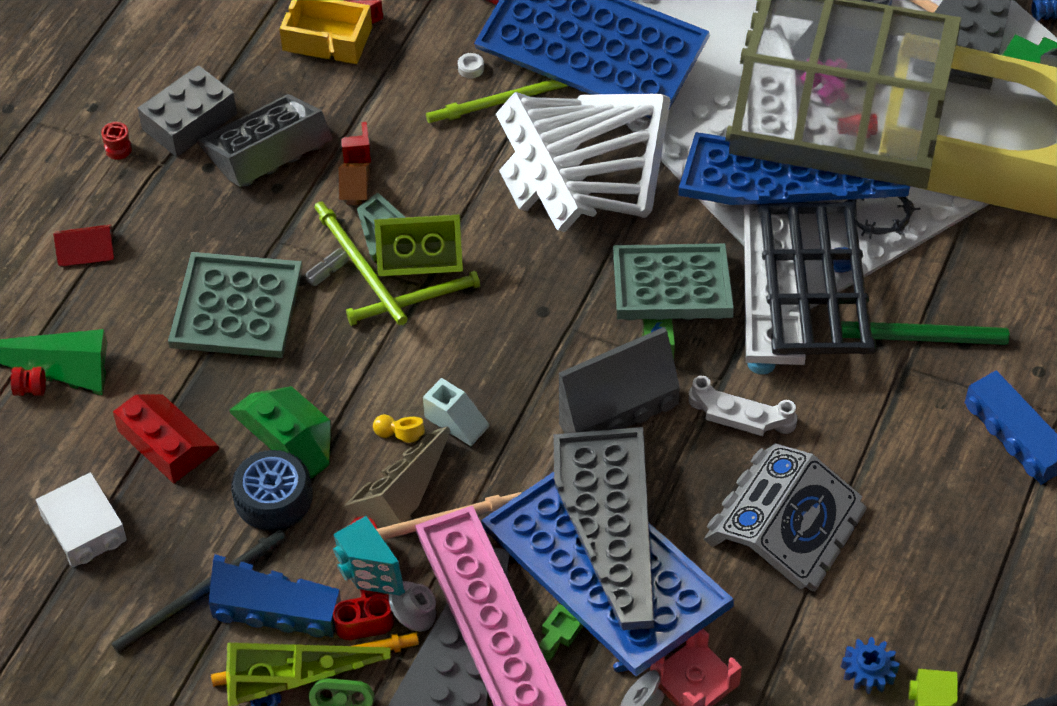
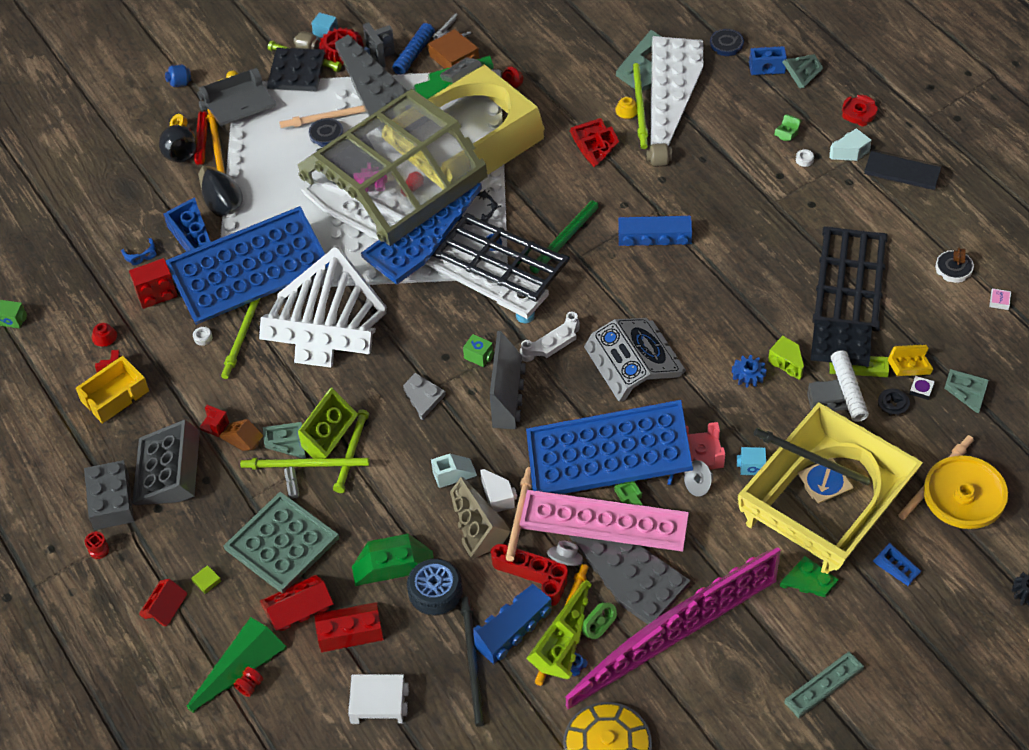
camera: 55 degrees left, 0 degrees up
teal slope [333,516,405,596] -> none
yellow plate [373,414,425,443] -> none
dark grey wing [553,427,654,630] -> none
sand green plate [613,243,734,321] -> none
none -> lime tile [191,565,221,594]
none -> red slope [260,575,333,631]
none -> light grey wing [403,373,445,420]
none -> white slope [480,469,517,512]

